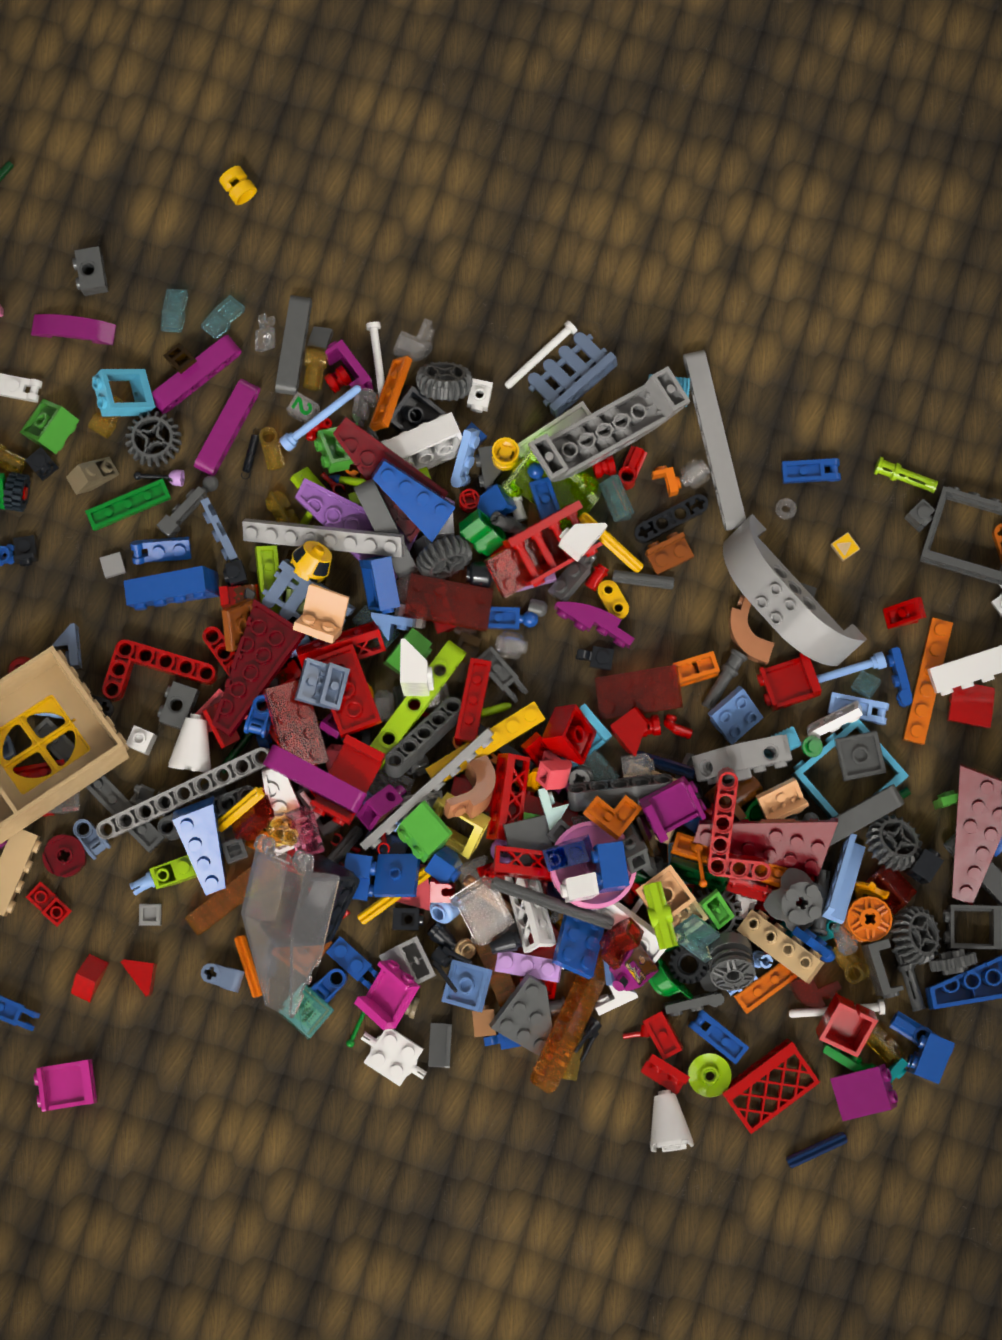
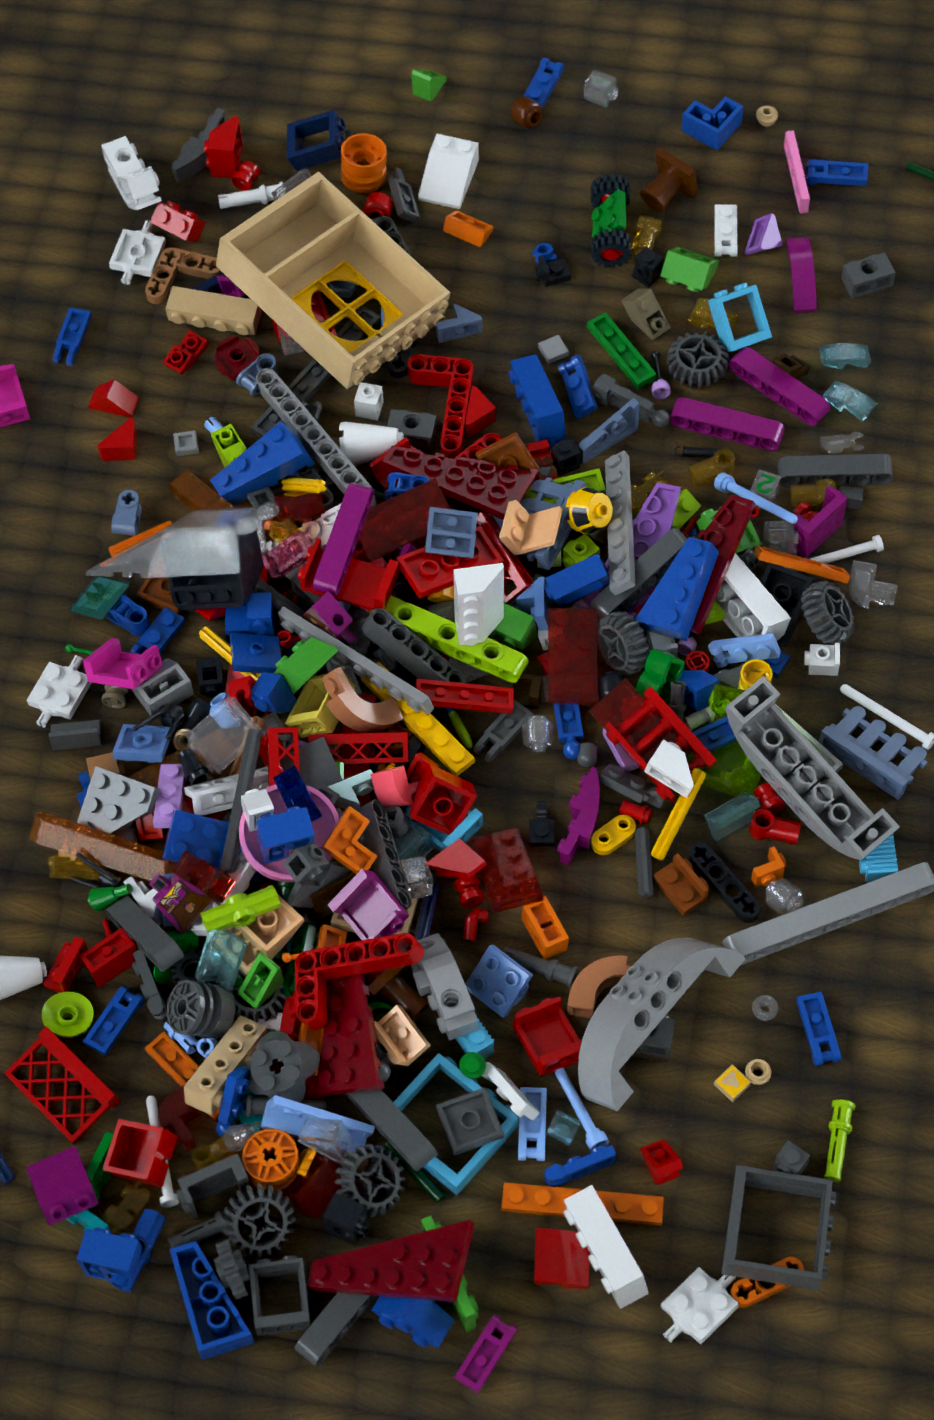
camera: 85 degrees right, 20 degrees down
none -> green cone [88,883,133,912]
none -> dark grey beam [105,895,184,972]
none -> clear slope [298,1117,354,1164]
none -> red slope [465,386,496,437]
none -> lime brick [562,534,600,568]
none -> medium lavender slope [744,213,783,256]
none -> tan plate [745,1059,771,1085]

